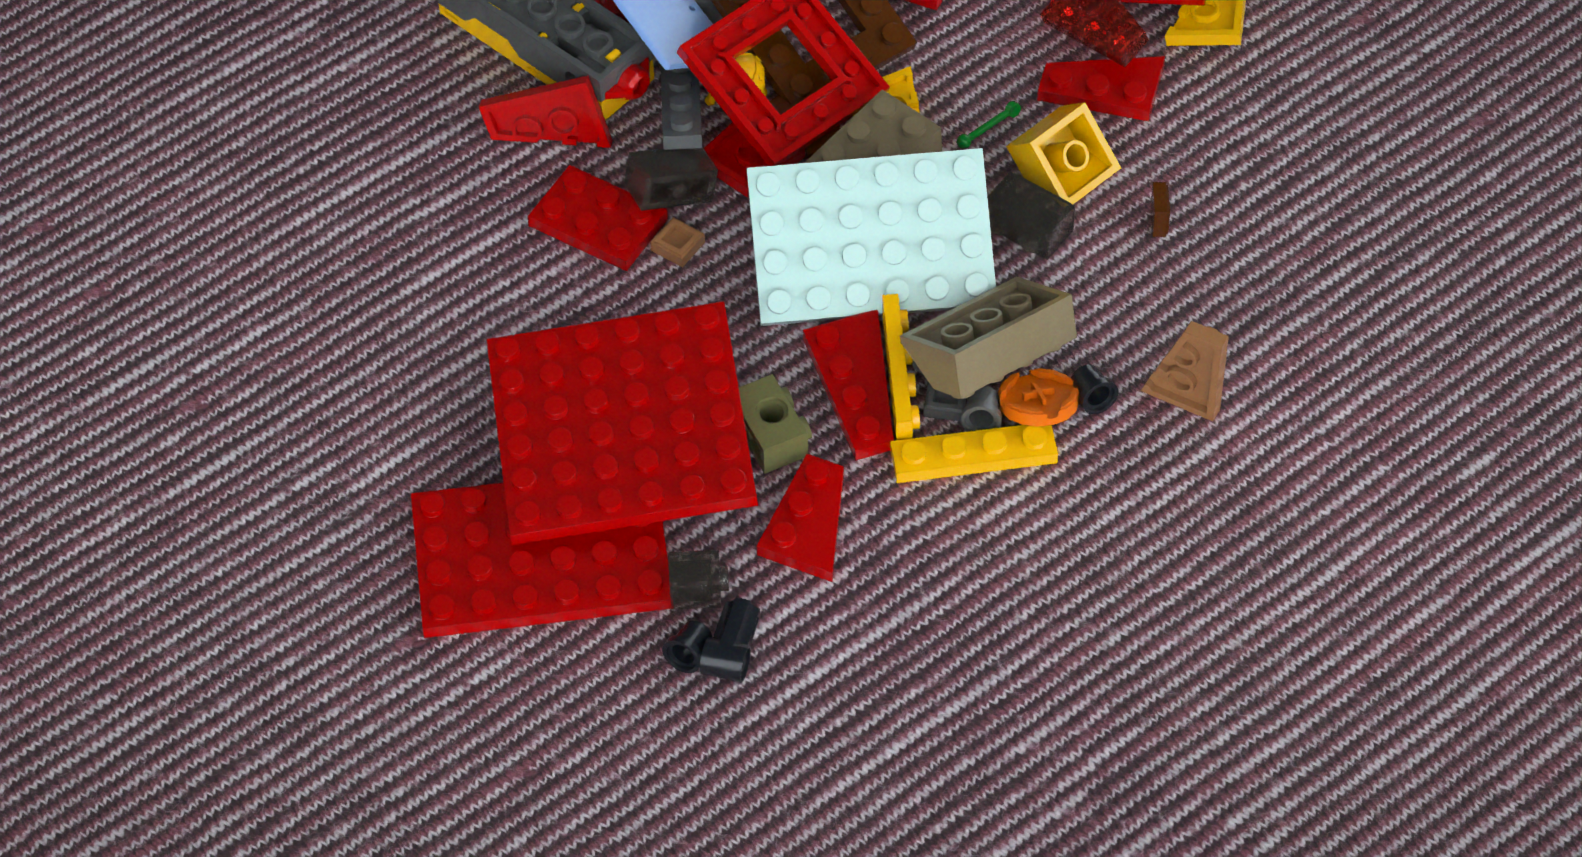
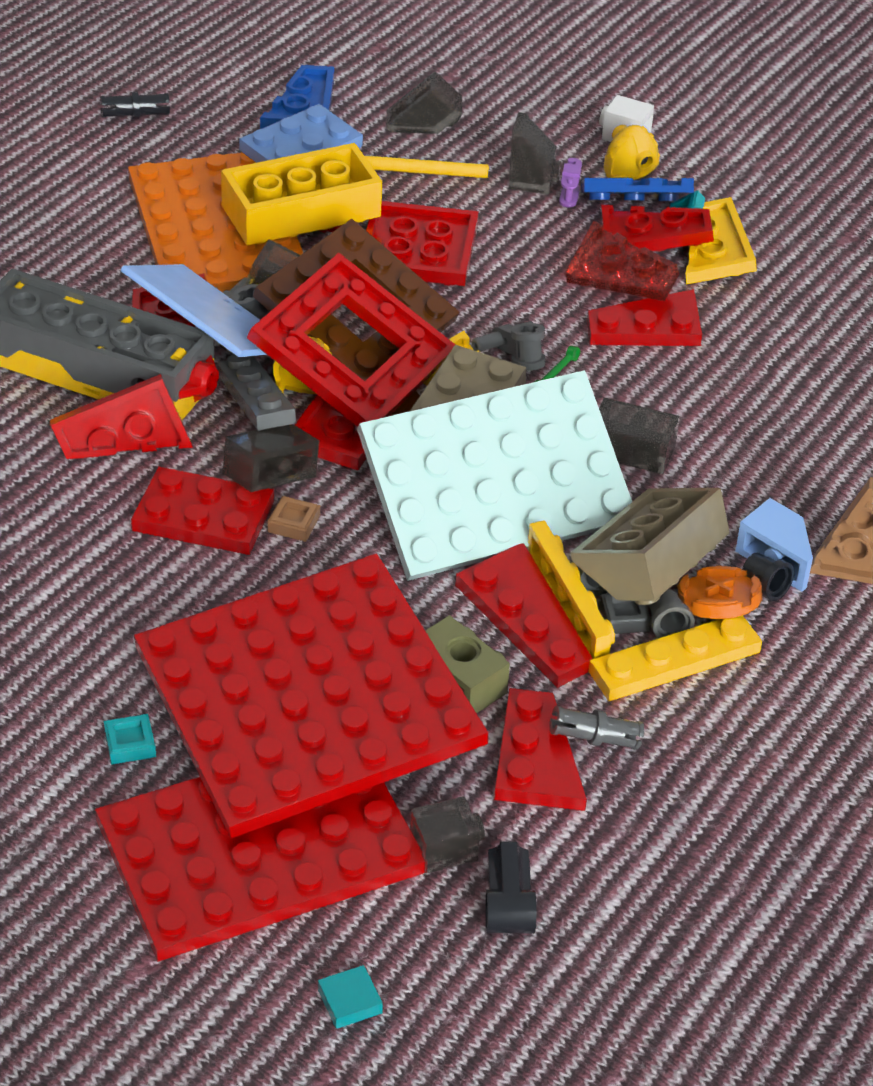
camera: 20 degrees left, 10 degrees down
black piece [662,620,713,673] -> none
yellow slope [1006,102,1121,209] -> none
reddish brown tile [1150,182,1170,237] -> none
none -> teal tile [103,714,156,765]
none -> teal tile [318,965,383,1029]
none -> dark grey piece [472,321,545,371]
none -> dark grey pin [550,705,644,750]
none -> light blue slope [735,498,813,592]

